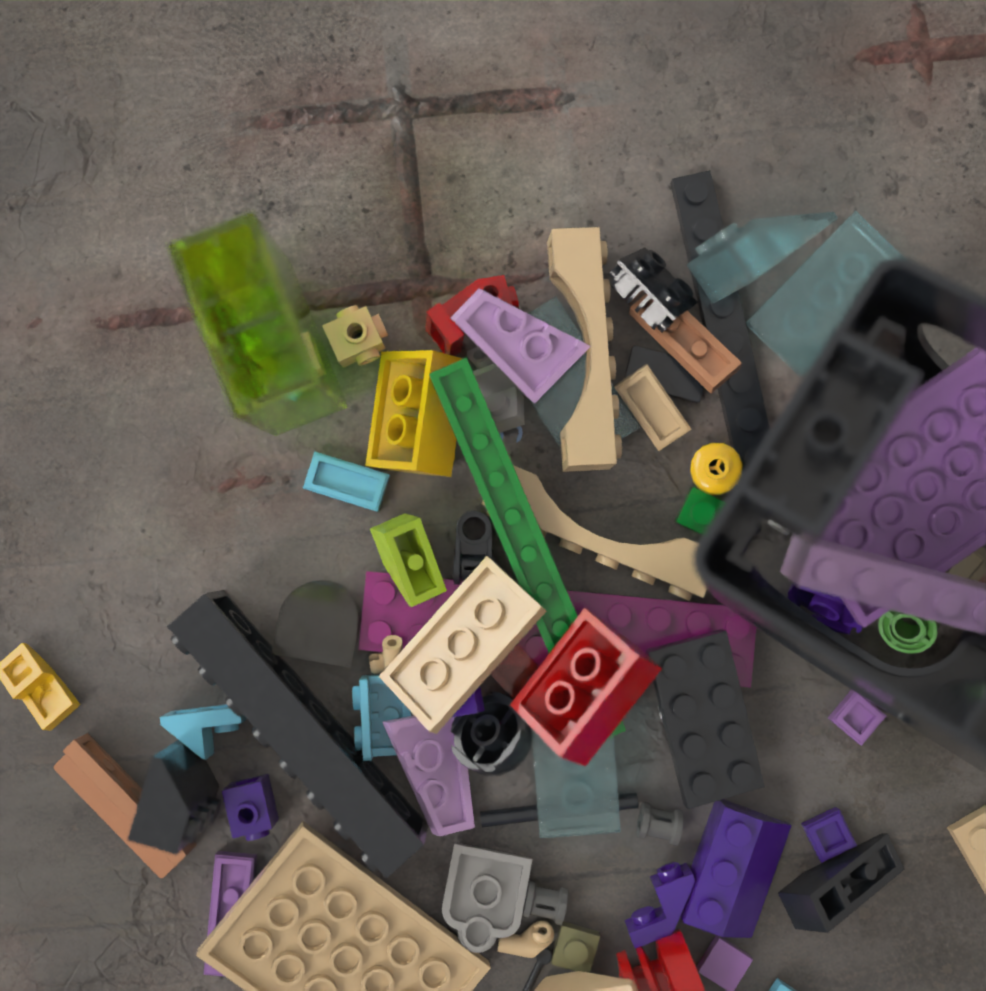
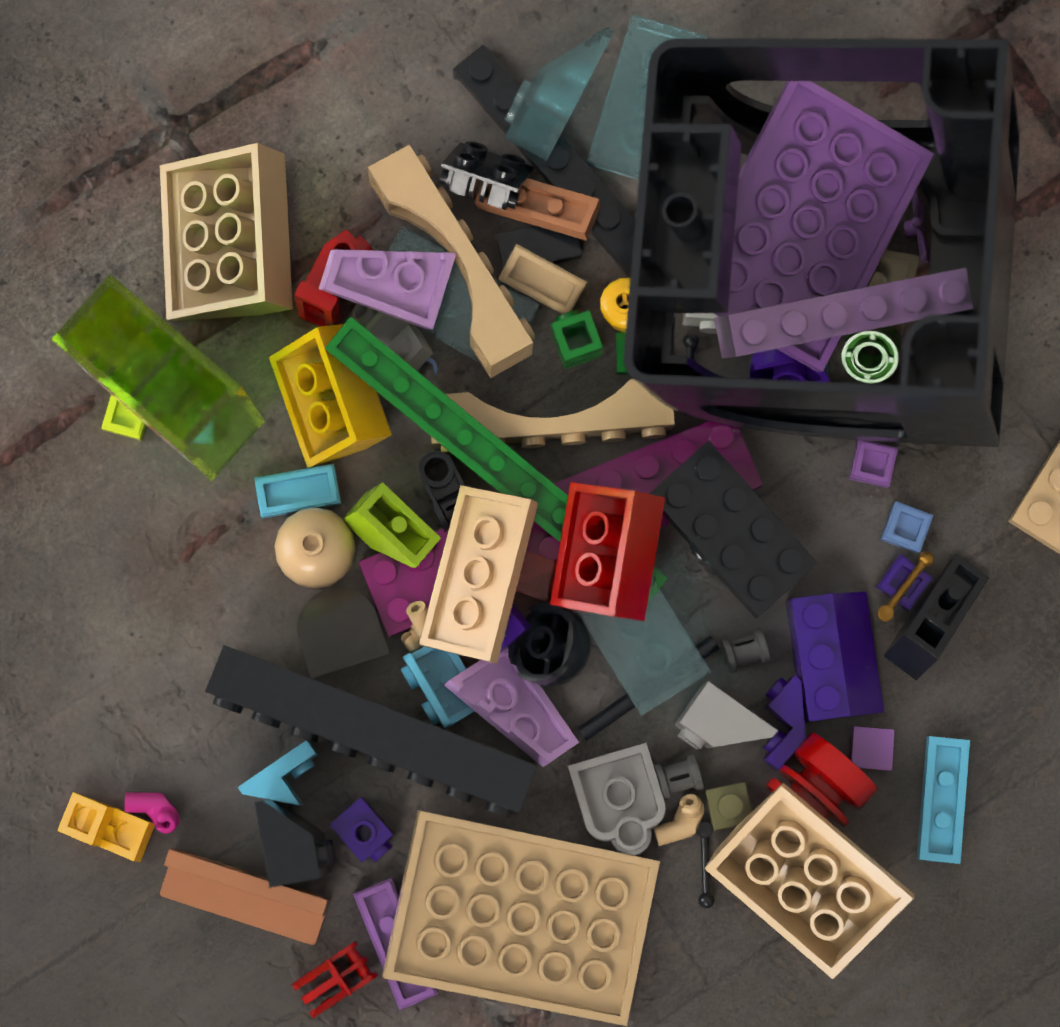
camera: 30 degrees left, 5 degrees down
light nougat brick [322,305,388,368] -> none
none -> dark pink arm [124,792,180,834]
none -> tan slope [160,143,293,321]
none -> tan cylinder [274,507,356,589]
none -> red arm [291,940,378,1019]
none -> green brick [550,310,603,370]
none -> light grey slope [674,681,778,750]
none -> pearl gold hinge [877,551,934,622]
none -> medium blue tile [880,501,934,554]

